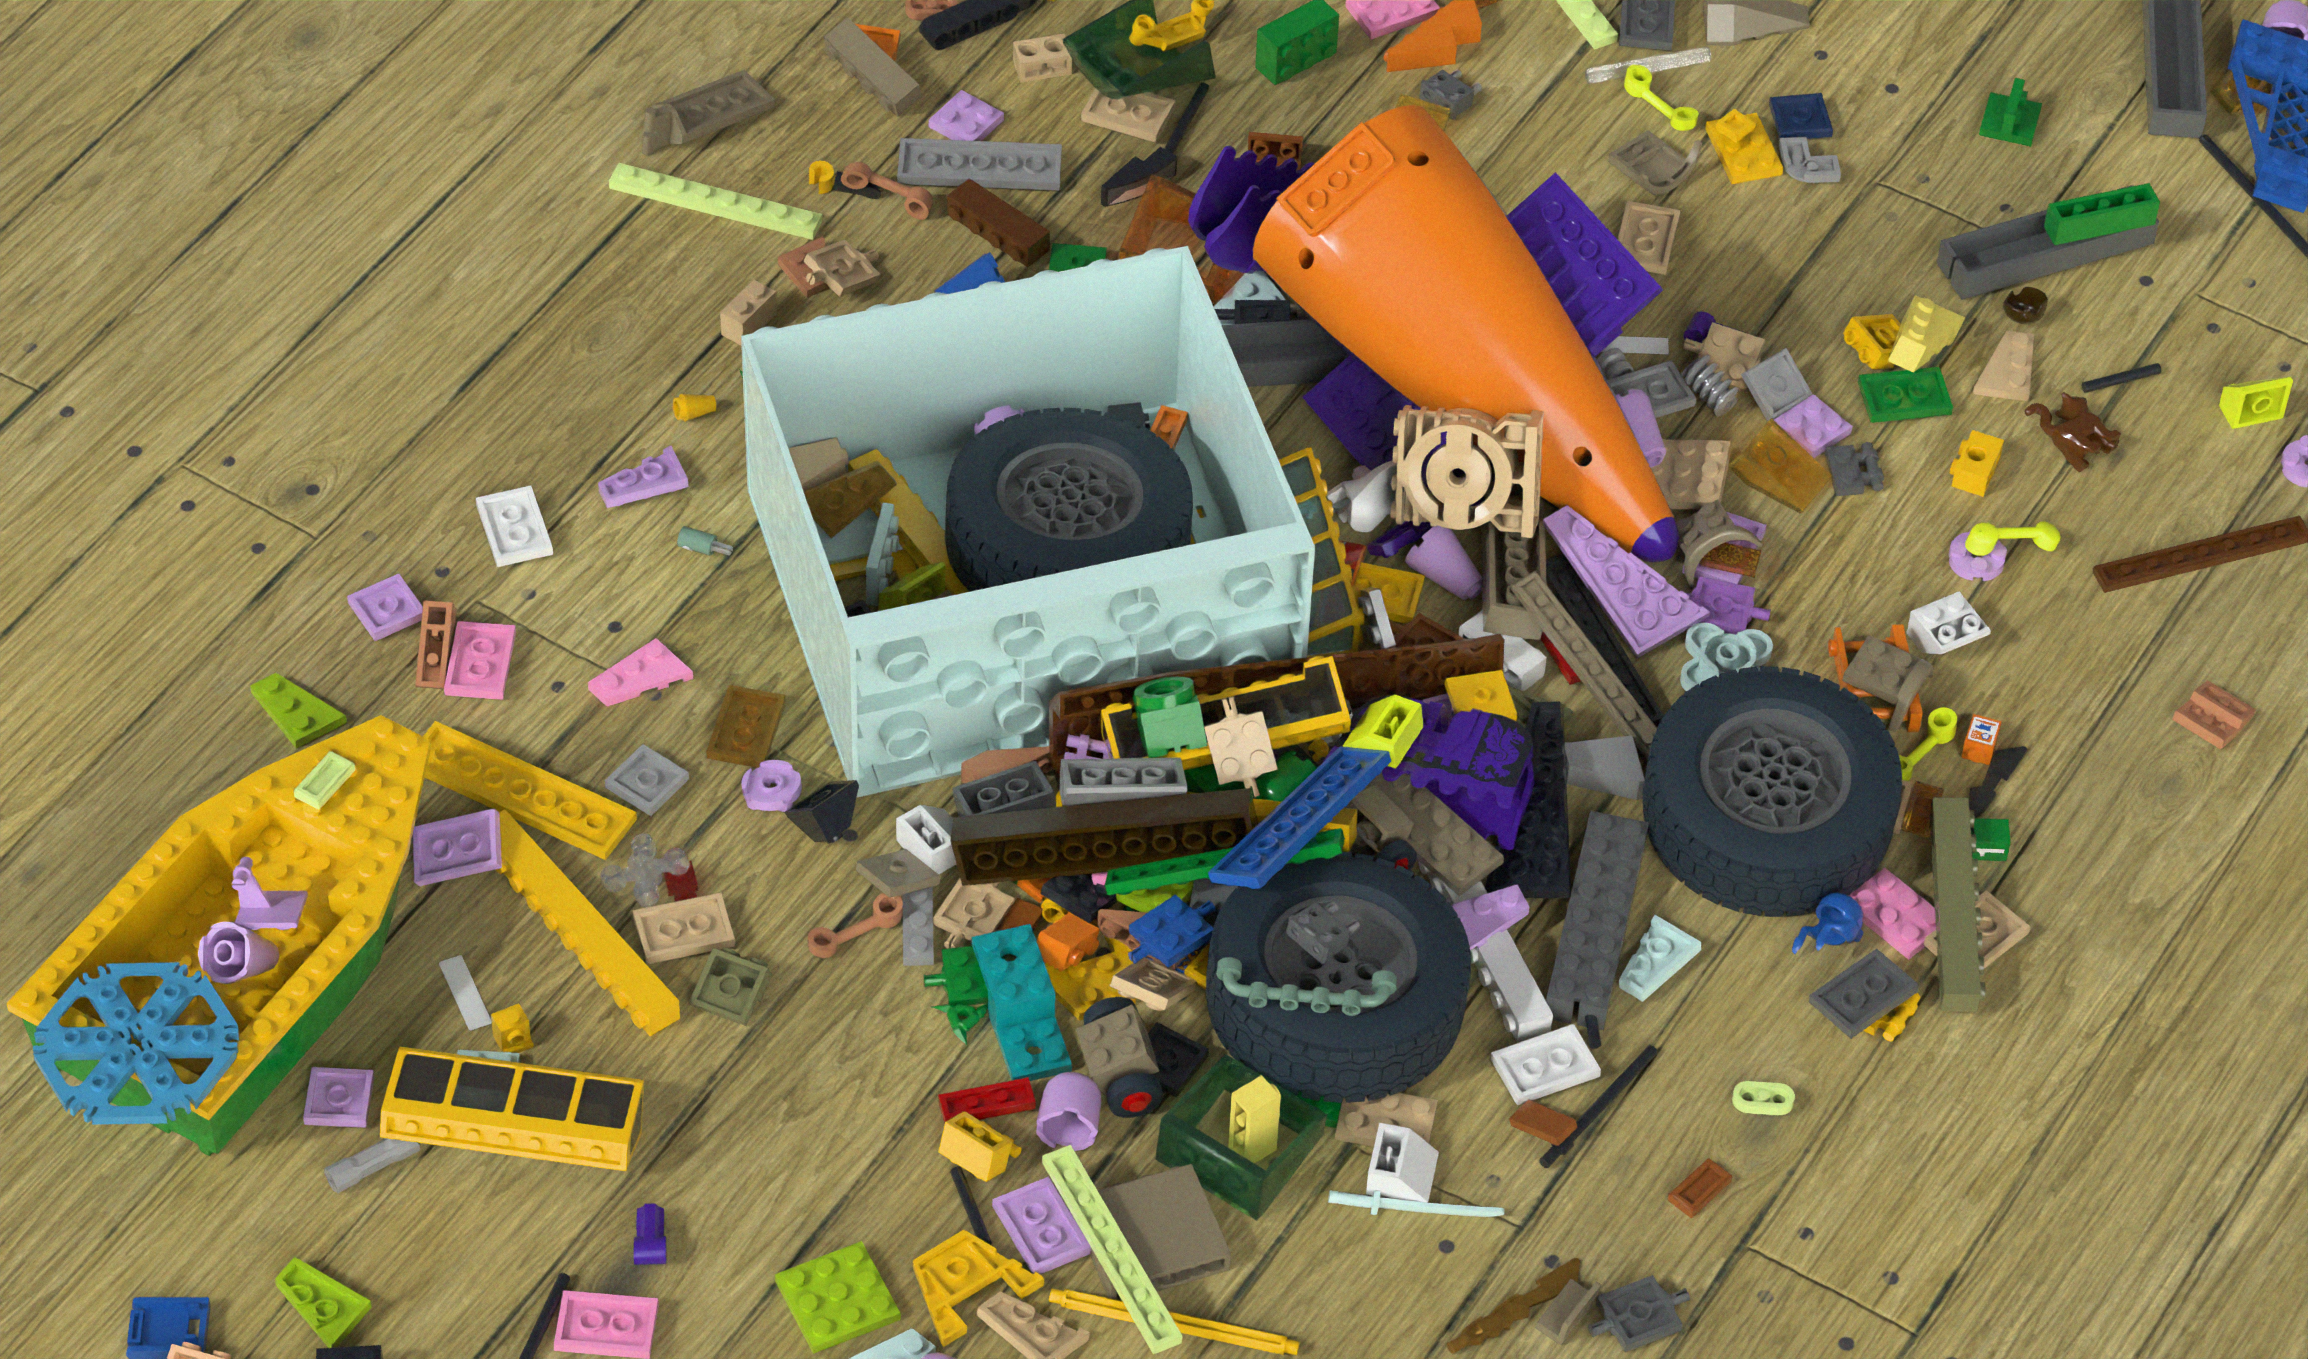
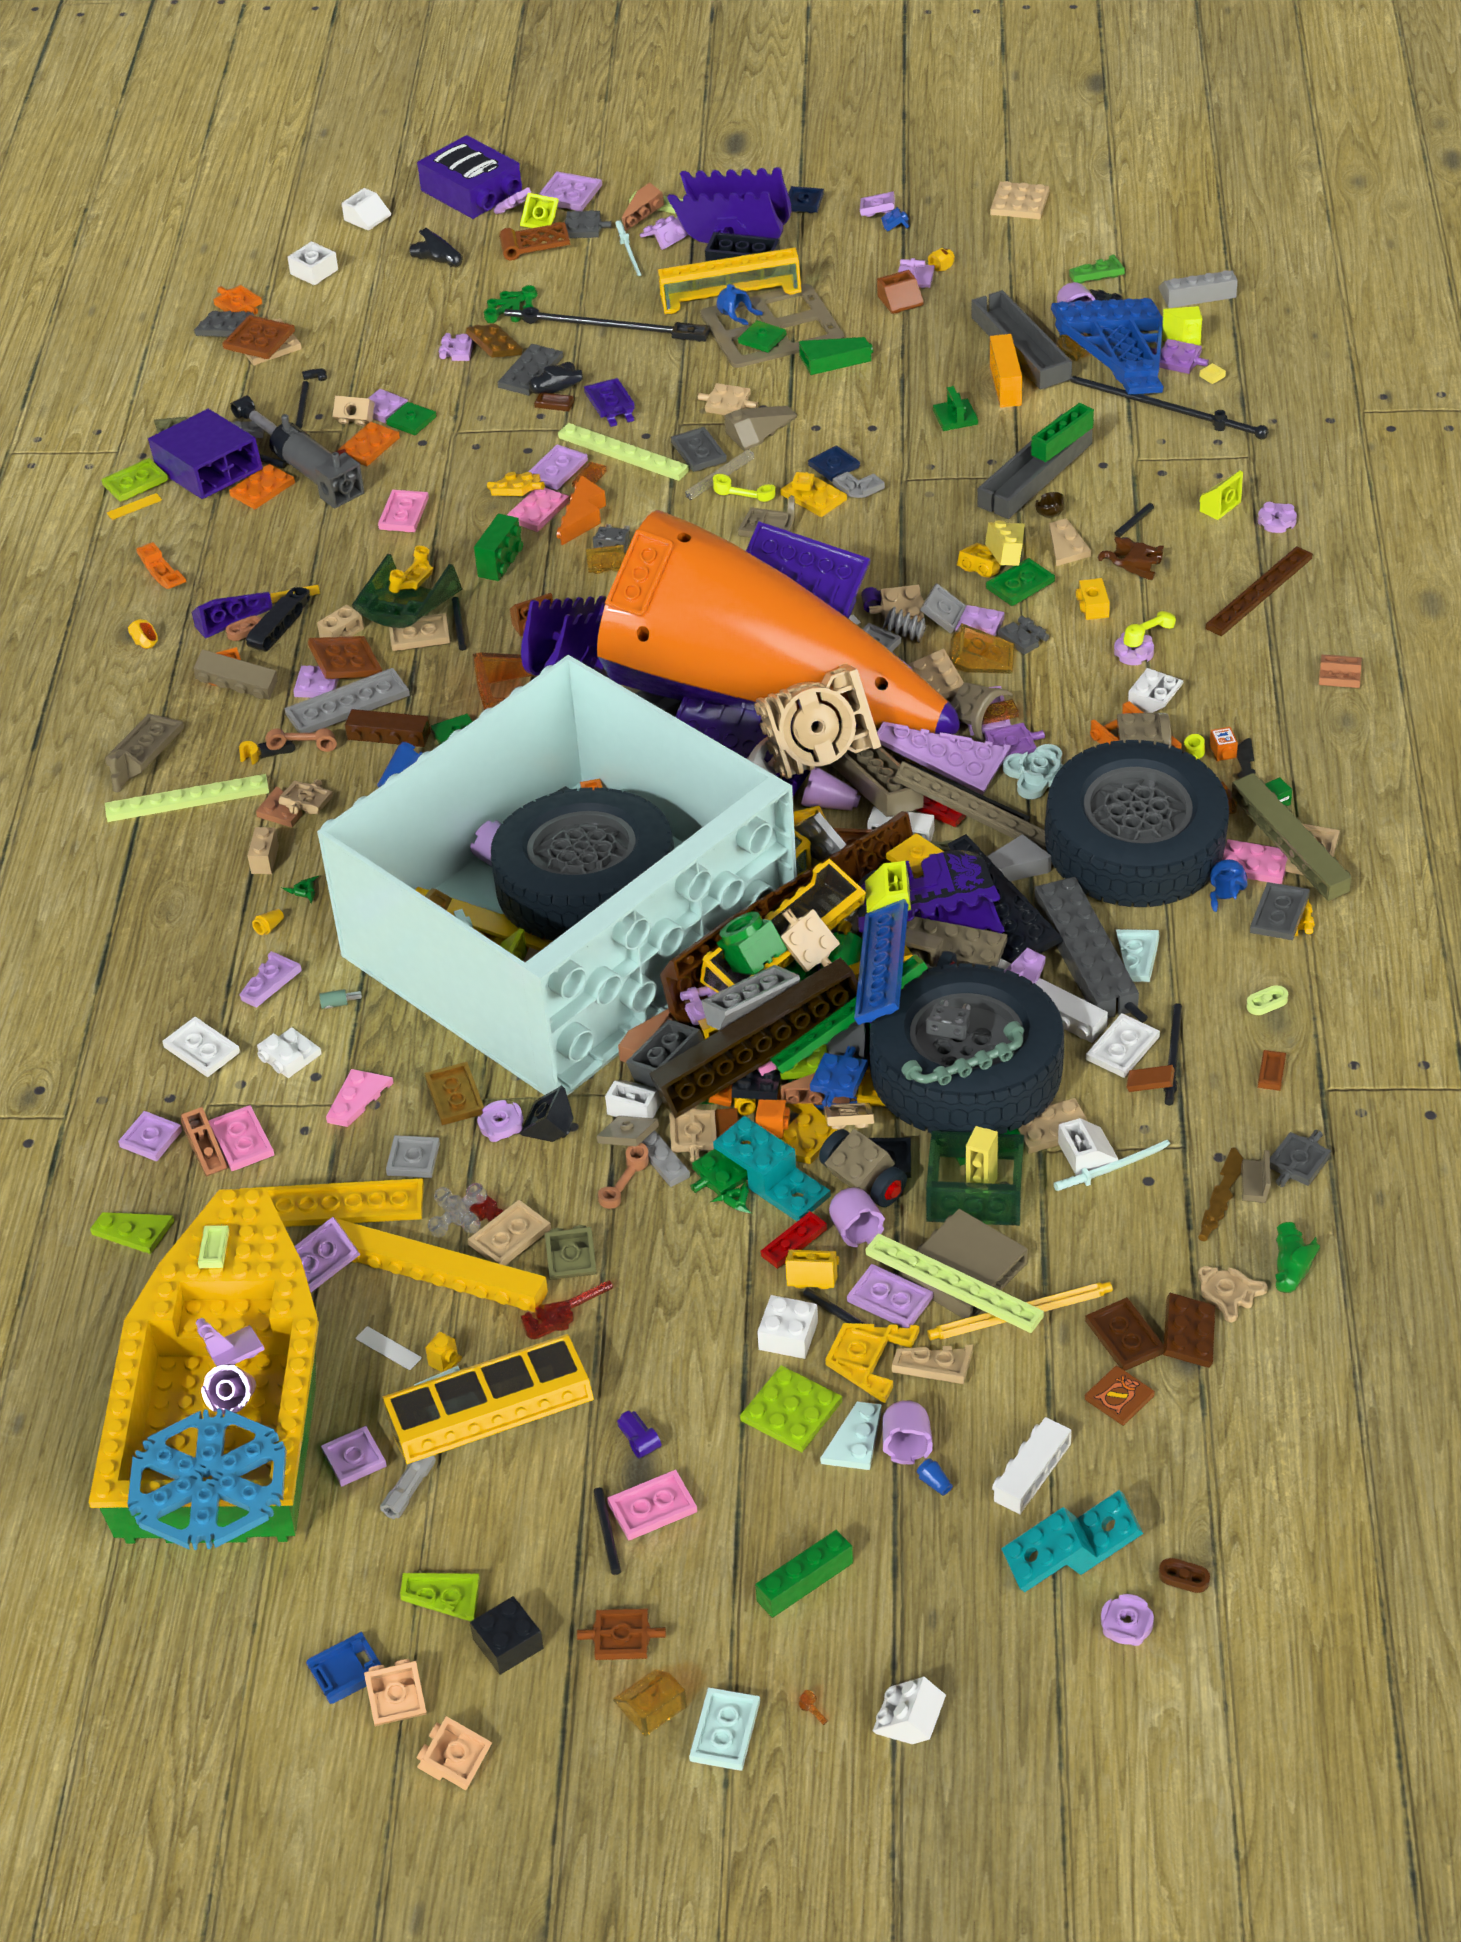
camera: 25 degrees left, 5 degrees down
black slope [1101,146,1177,207] -> none
none -> white plate [257,1027,321,1078]
none -> dark orange plate [308,636,382,679]
none -> clear red piece [521,1280,613,1339]
none -> white brick [758,1295,818,1359]
none -> light orange brick [990,334,1022,408]

